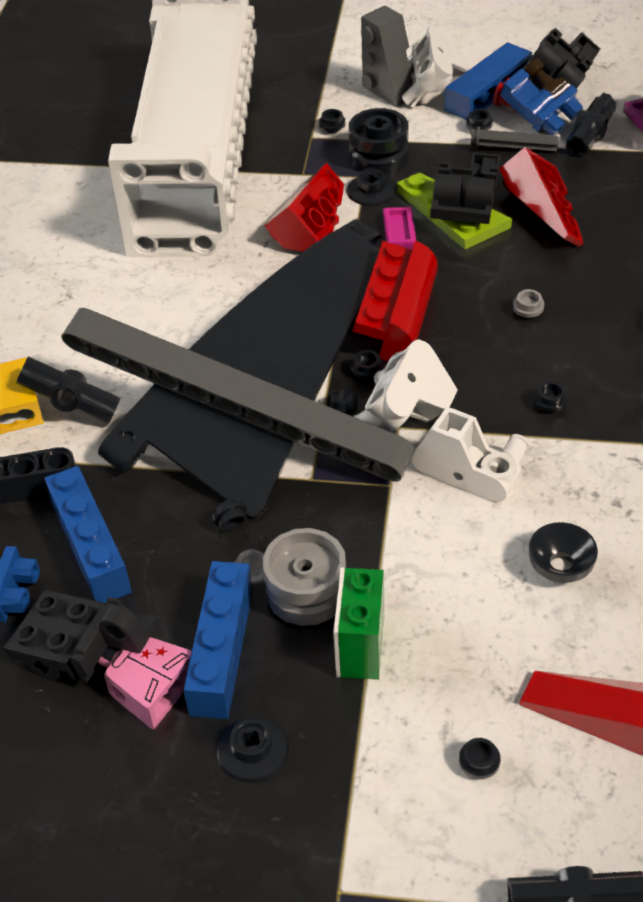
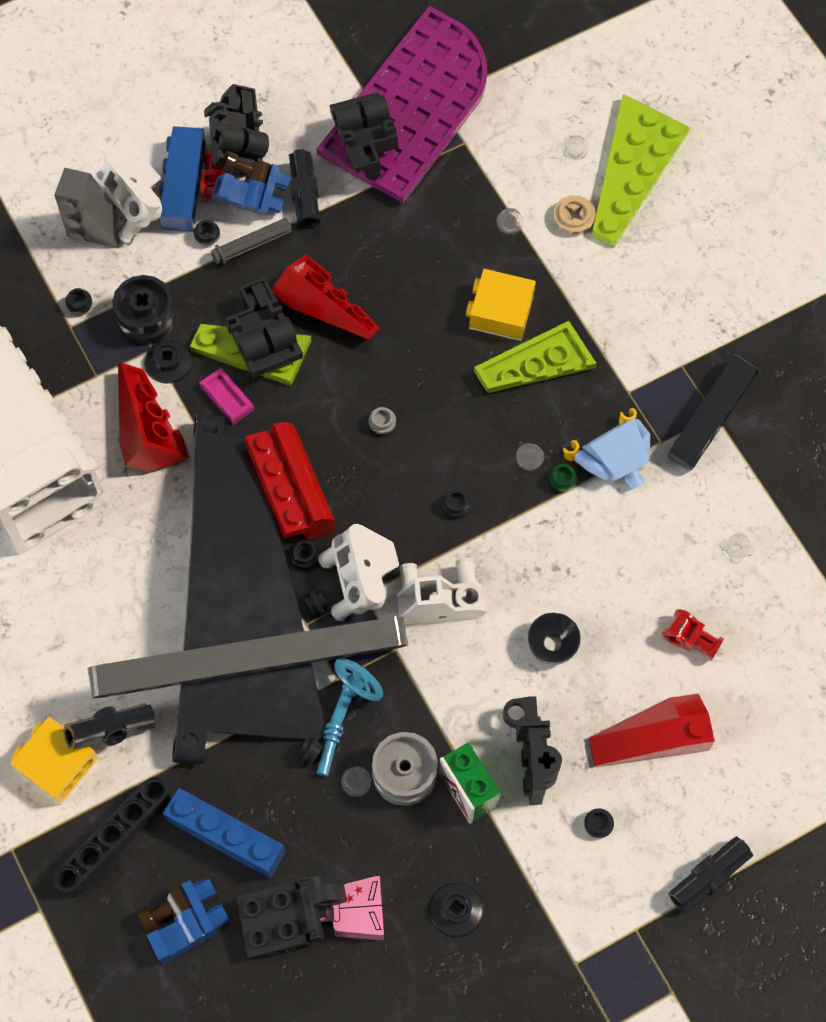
camera: 40 degrees left, 20 degrees up
blue brick [184,561,253,719] -> none
none -> dark azure dish [317,658,383,777]
none -> black plate [503,696,562,805]

